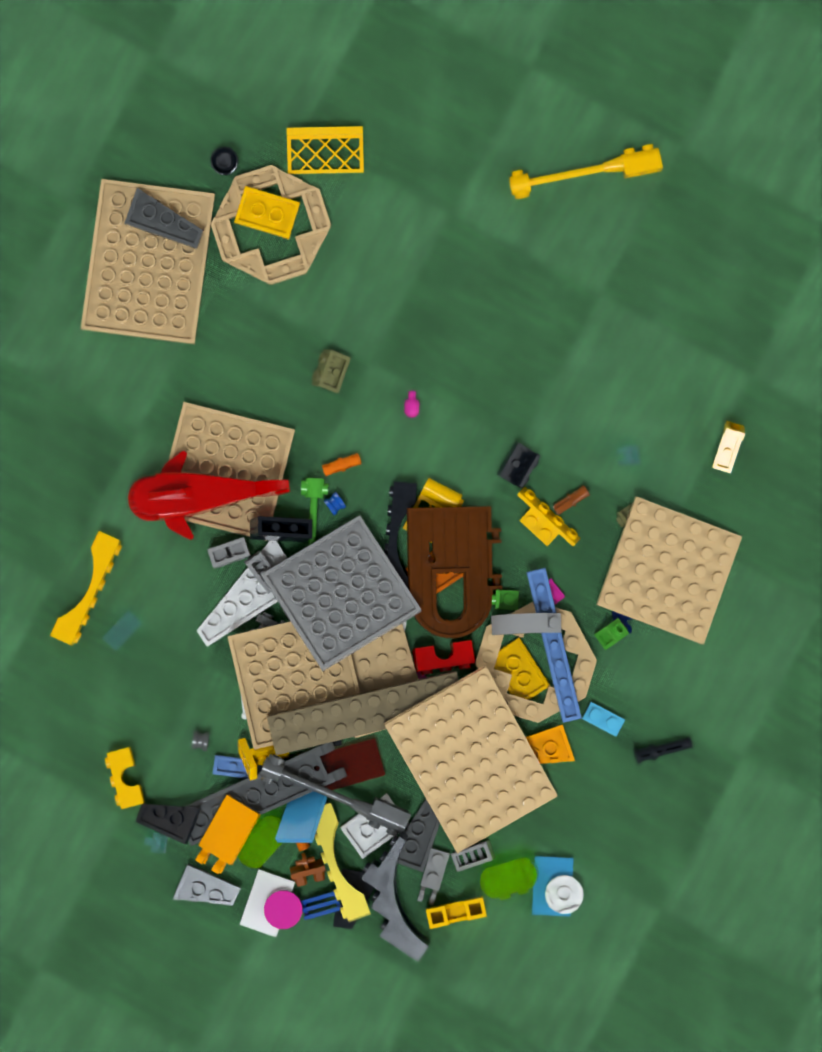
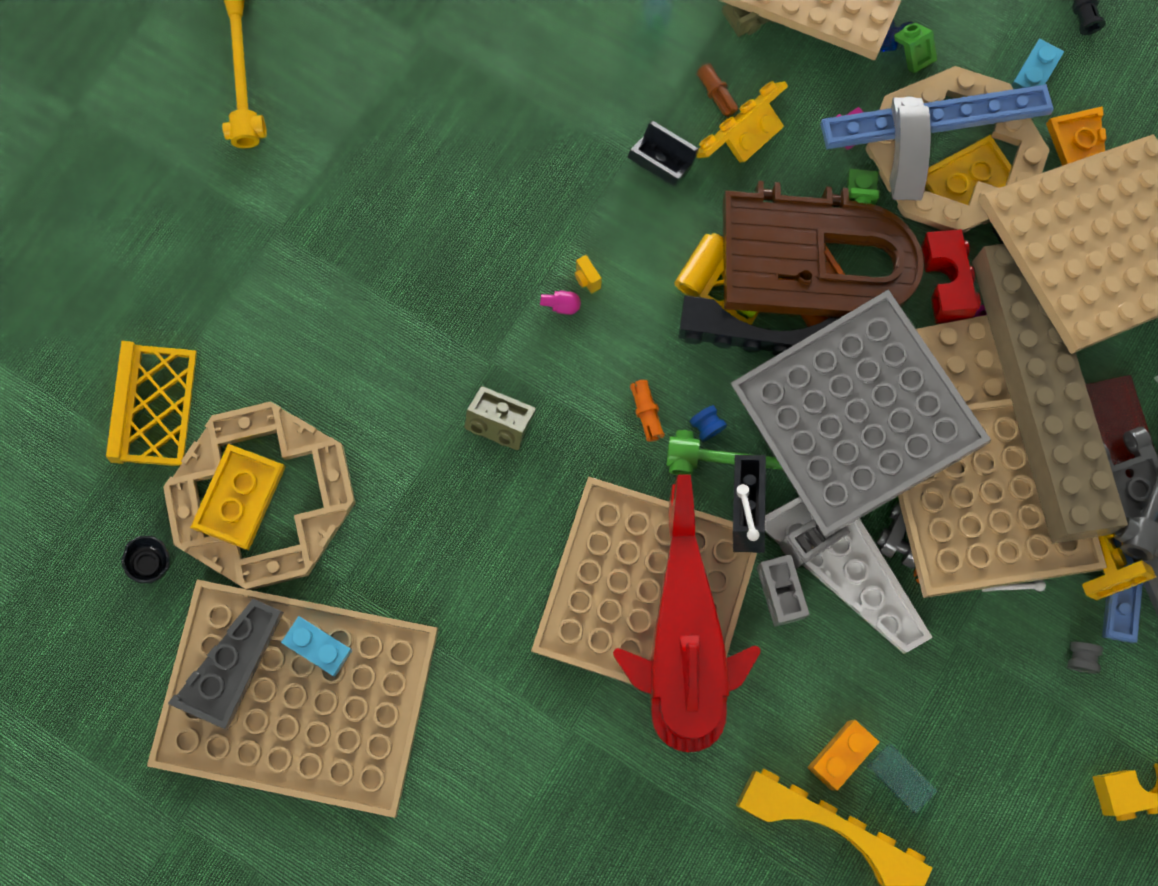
camera: 80 degrees left, 10 degrees down
none -> medium azure plate [281,616,352,677]
none -> yellow plate [574,255,601,294]
none -> white hinge [737,484,760,541]
none -> light orange brick [807,720,879,791]

